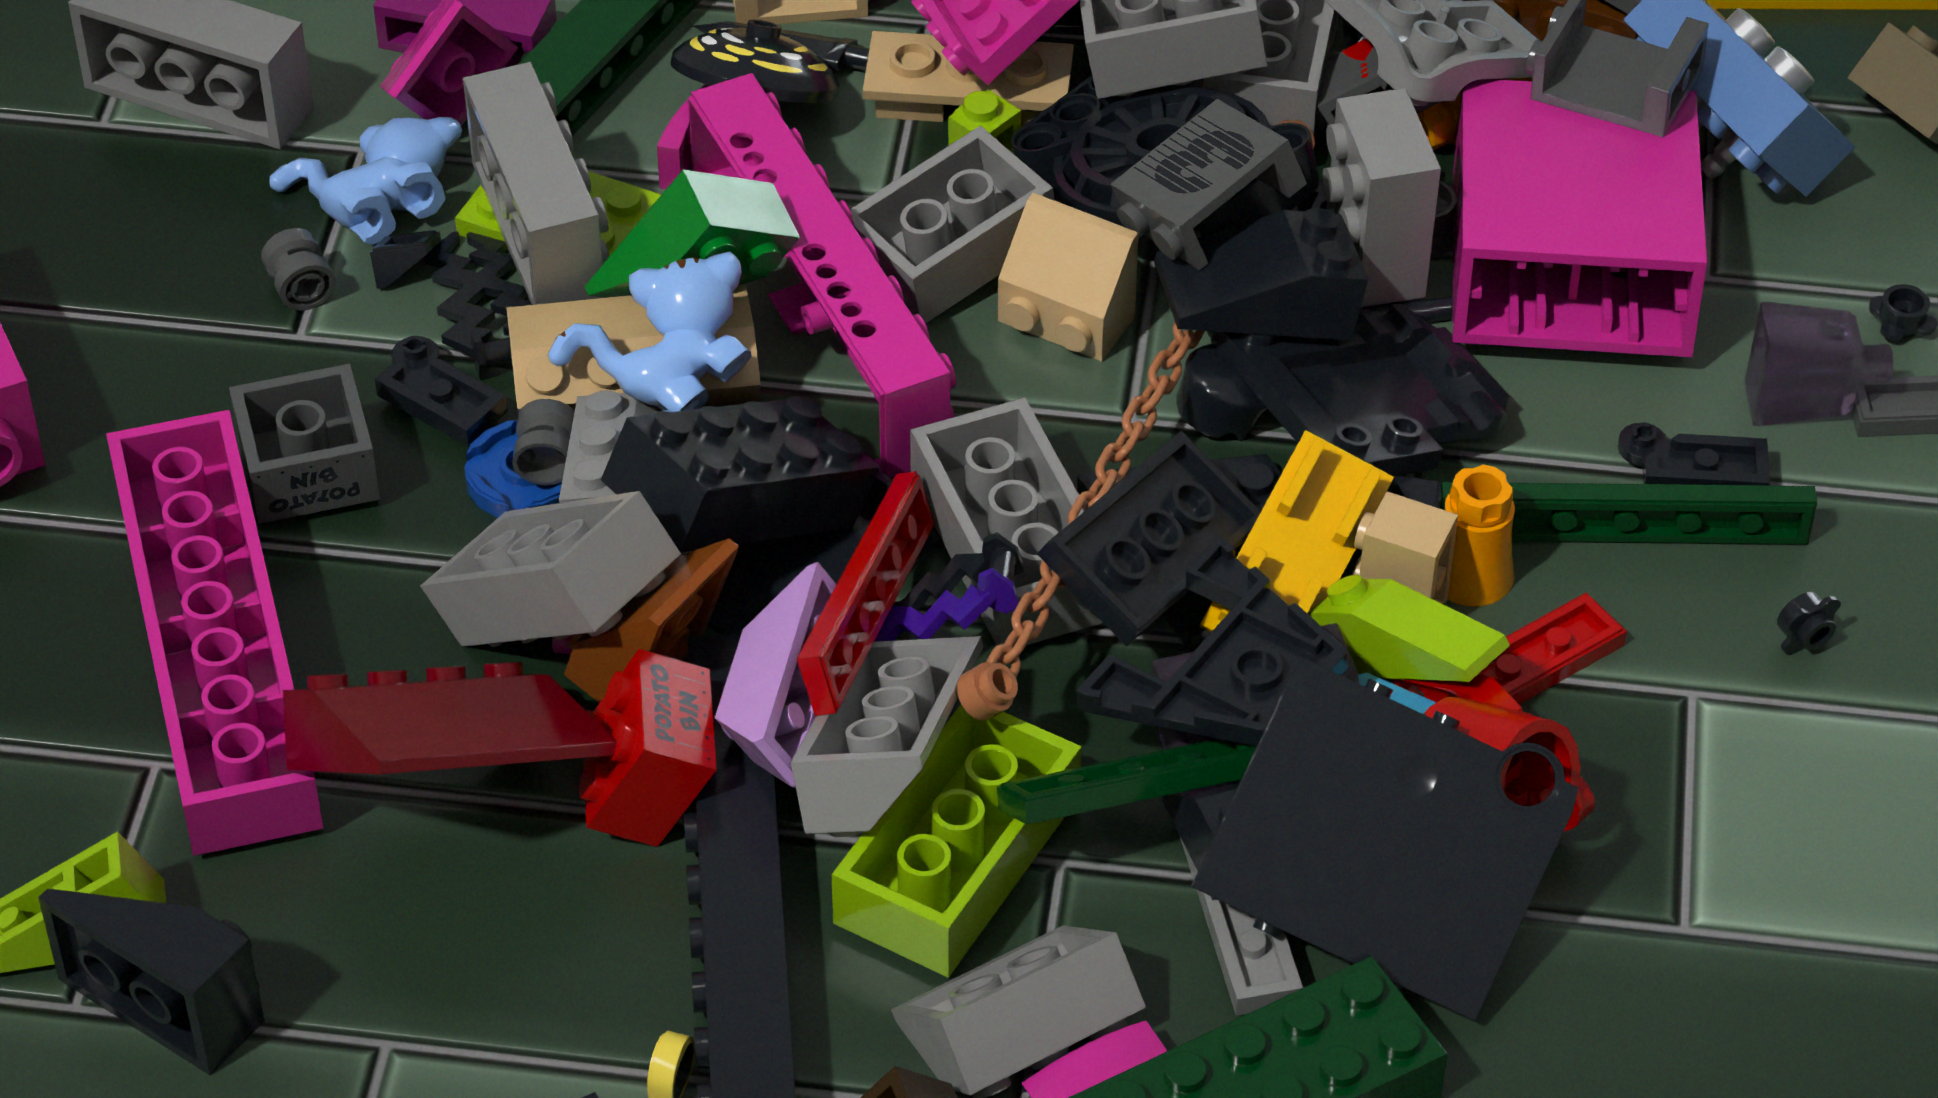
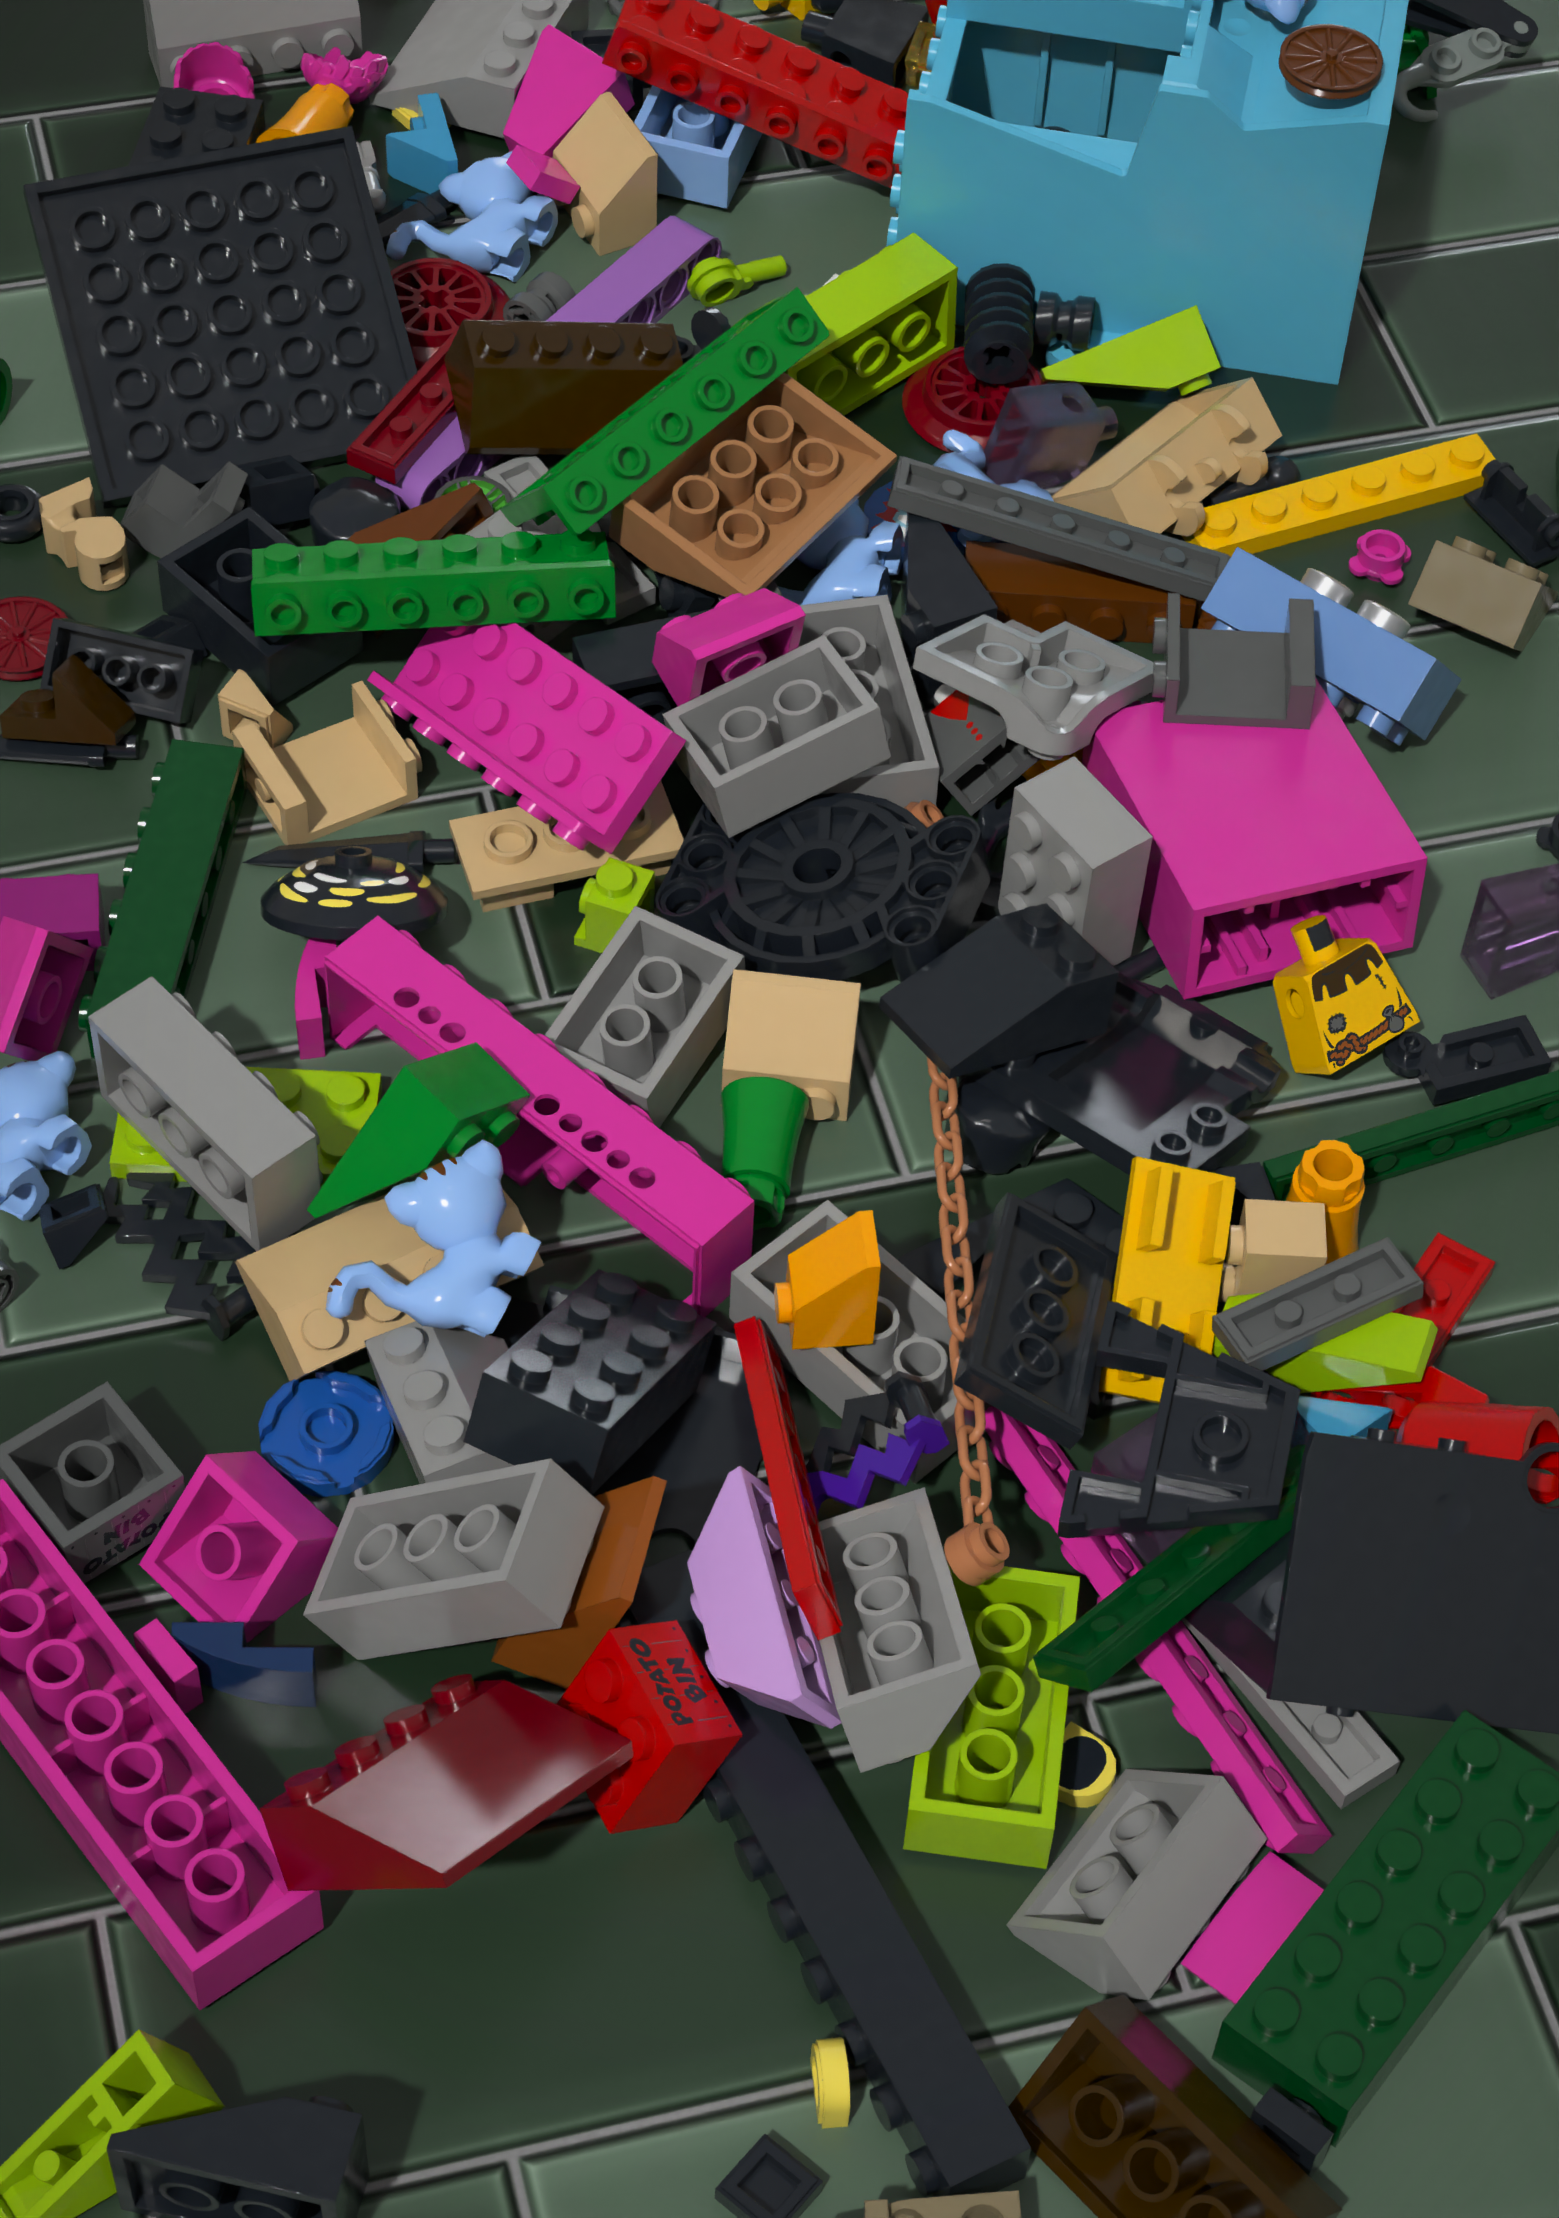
camera: 25 degrees left, 5 degrees up
black hinge [375,336,508,447] -> none
dark grey wheel [512,399,575,485] -> none
dark grey panel [1110,99,1307,271] -> none
none -> dark pink tile [133,1618,203,1714]
none -> dark pink slope [139,1451,338,1643]
none -> dark blue slope [171,1622,318,1707]
none -> green plant [721,1077,810,1230]
none -> light orange slope [774,1210,881,1350]
none -> dark pink plate [985,1405,1332,1854]
none -> tile [1057,1721,1116,1808]
none -> dark grey tile [1212,1237,1424,1371]
none -> yellow torso [1272,915,1420,1075]
none -> dark pink plate [1348,529,1412,585]

